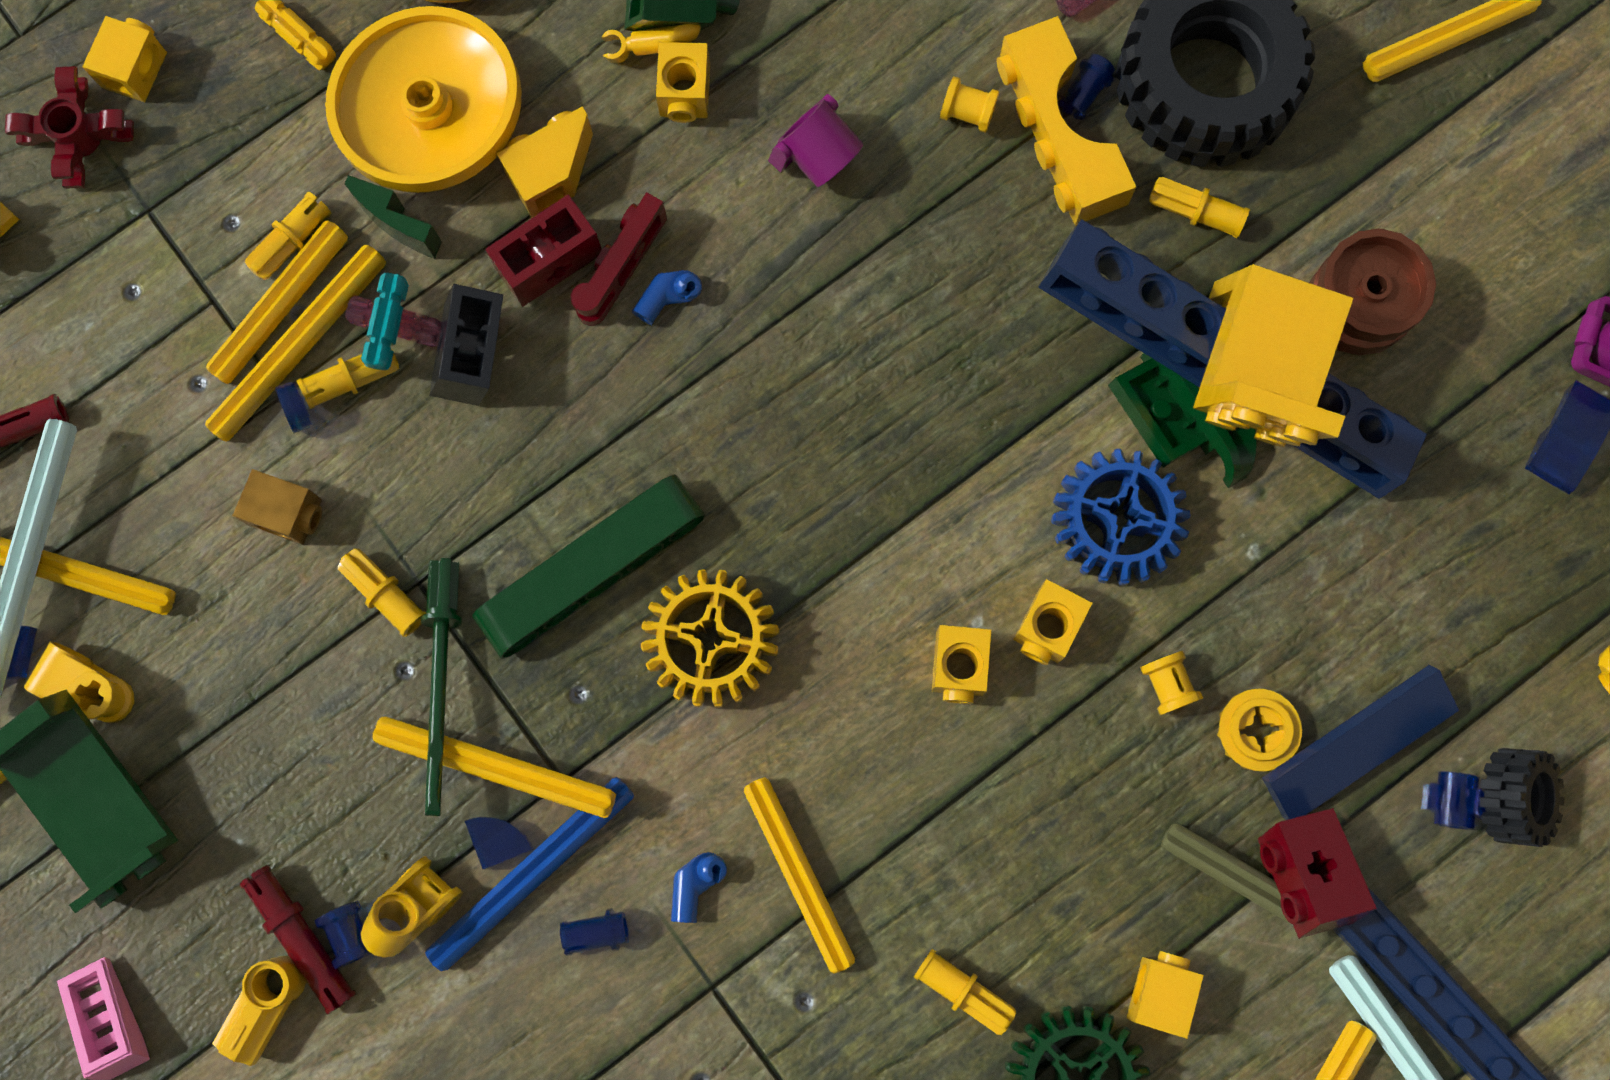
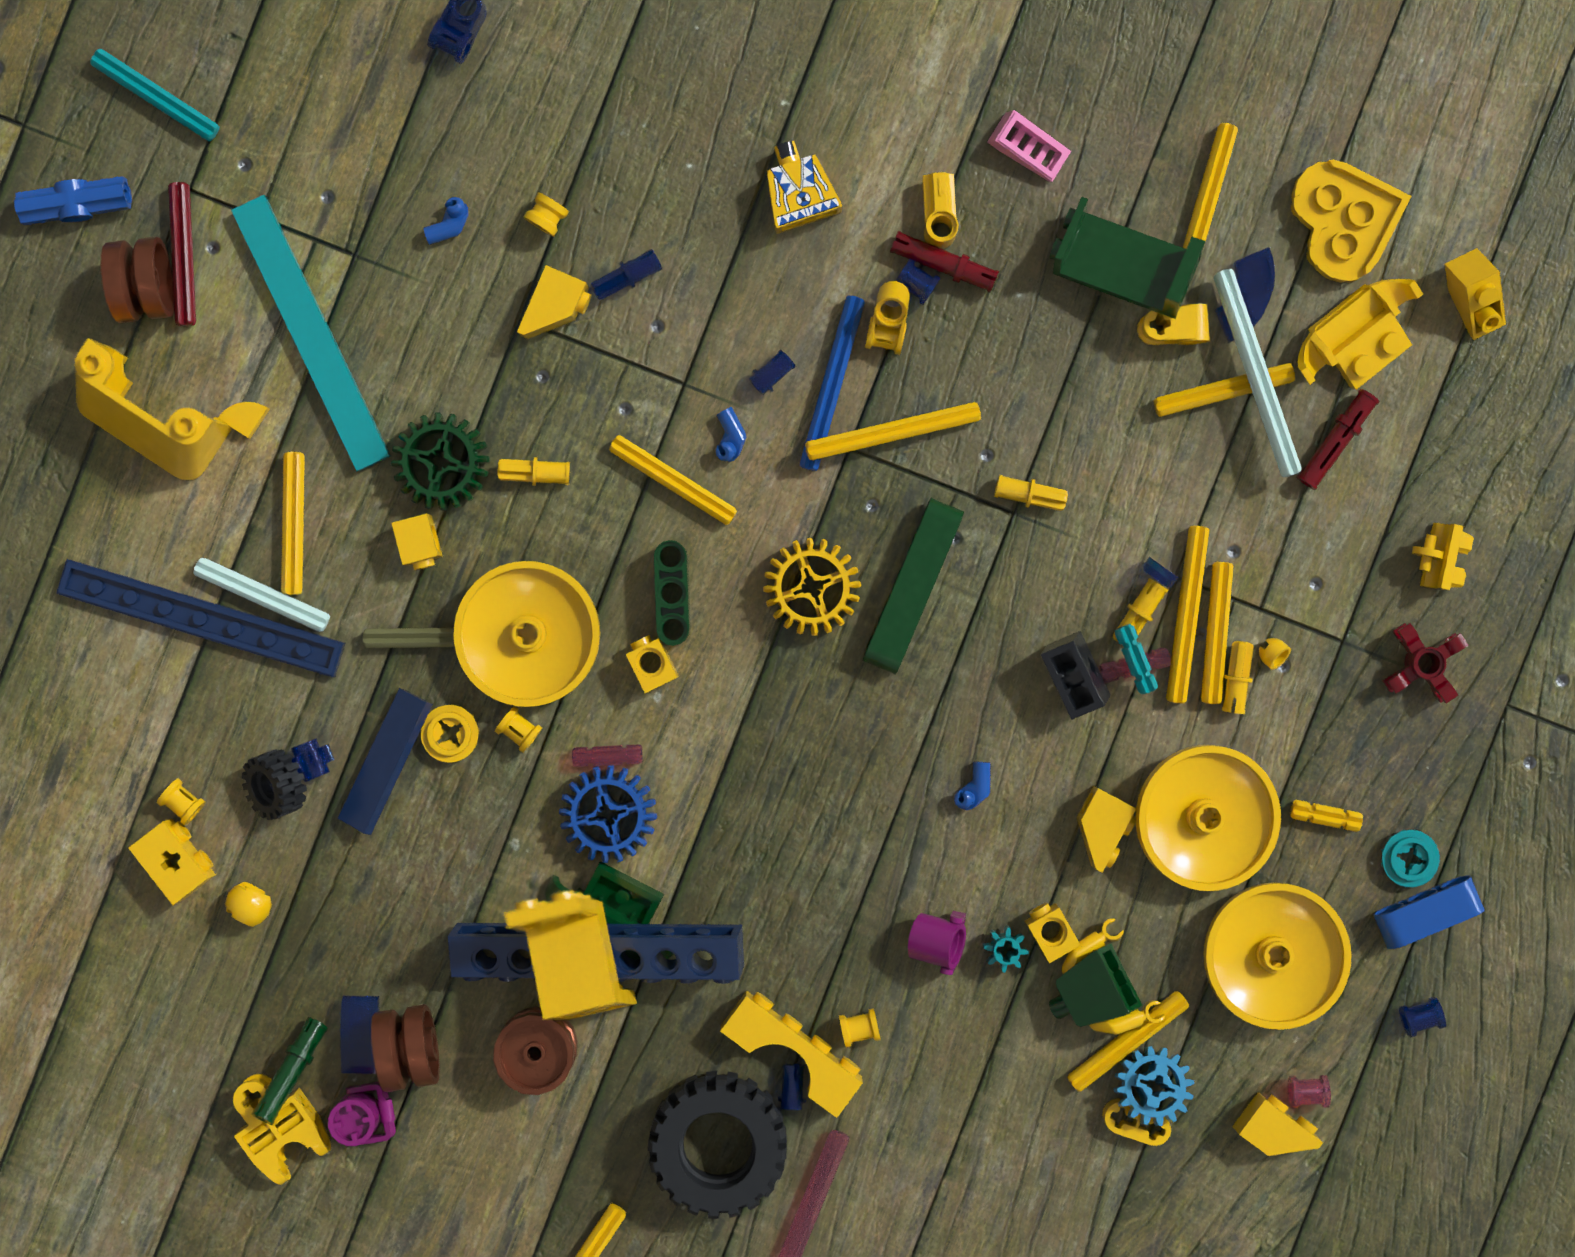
camera: 145 degrees right, 10 degrees up
yellow brick [82,16,167,103] -> none
pearl gold brick [232,469,322,545] -> none
dark green slope [344,175,442,259] -> none
dark green piece [421,558,462,816] -> none
clear blue tile [465,817,534,870] -> none
dark red brick [485,194,602,307] -> none
dark red plate [571,192,667,326] -> none
yellow brick [1013,579,1092,665] -> none
yellow axle [1149,177,1250,238] -> none
dark red brick [1258,808,1377,939] -> none
none -> copper wheel [371,1004,440,1092]
none -> yellow dish [453,561,600,707]
none -> clear pink axle [572,744,643,767]
none -> dark green beam [654,540,691,646]
none -> teal gear [983,925,1029,973]
none -> yellow hinge [1259,638,1291,670]

